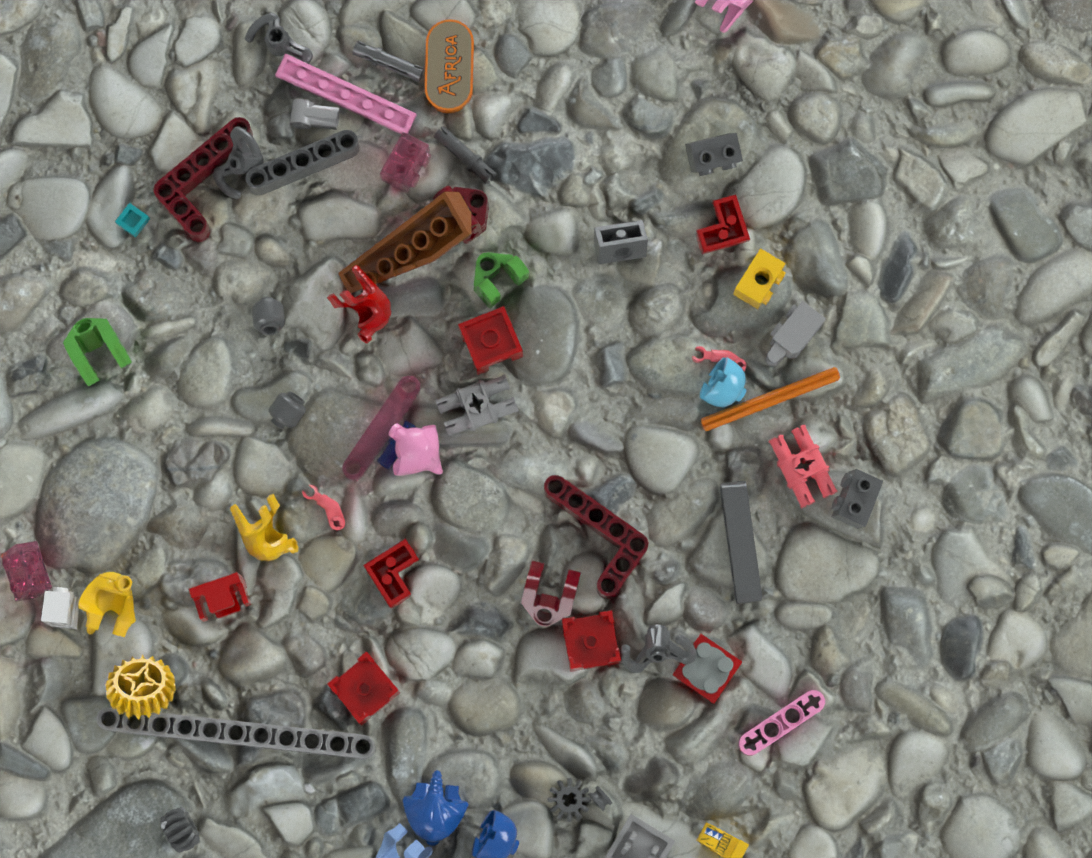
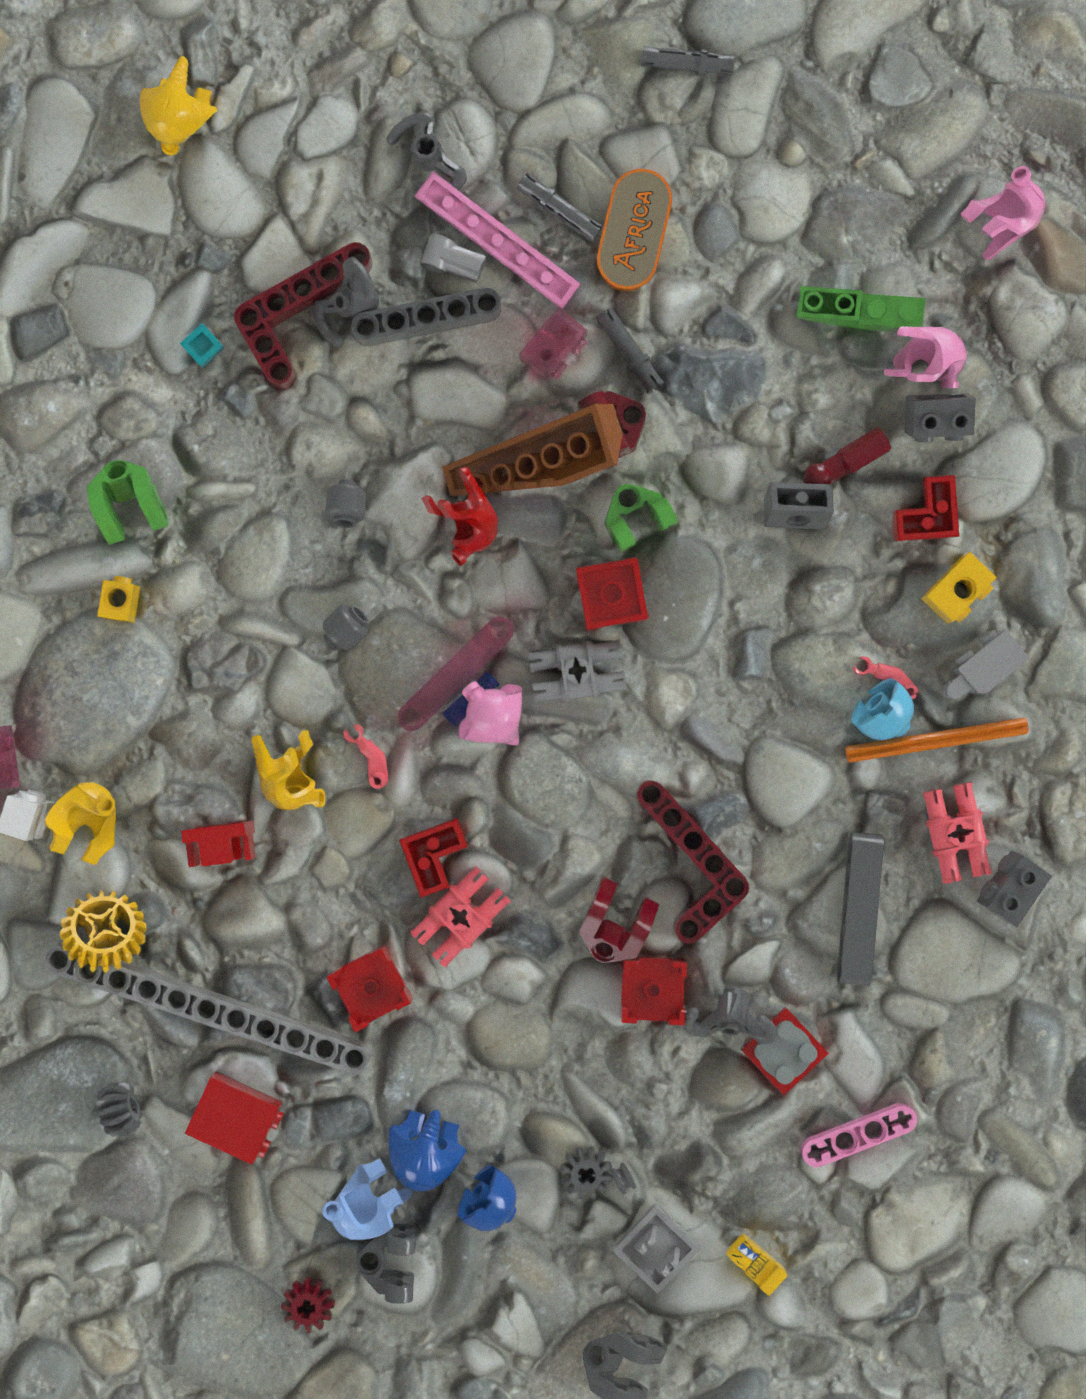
camera: 15 degrees right, 10 degrees up
none -> yellow brick [97,576,140,623]
none -> yellow piece [140,56,217,156]
none -> red brick [184,1071,284,1165]
none -> coral pin [410,866,511,968]
none -> bright green slope [797,286,926,332]
none -> dark red piece [803,427,892,485]
none -> bright pink piece [884,326,967,388]

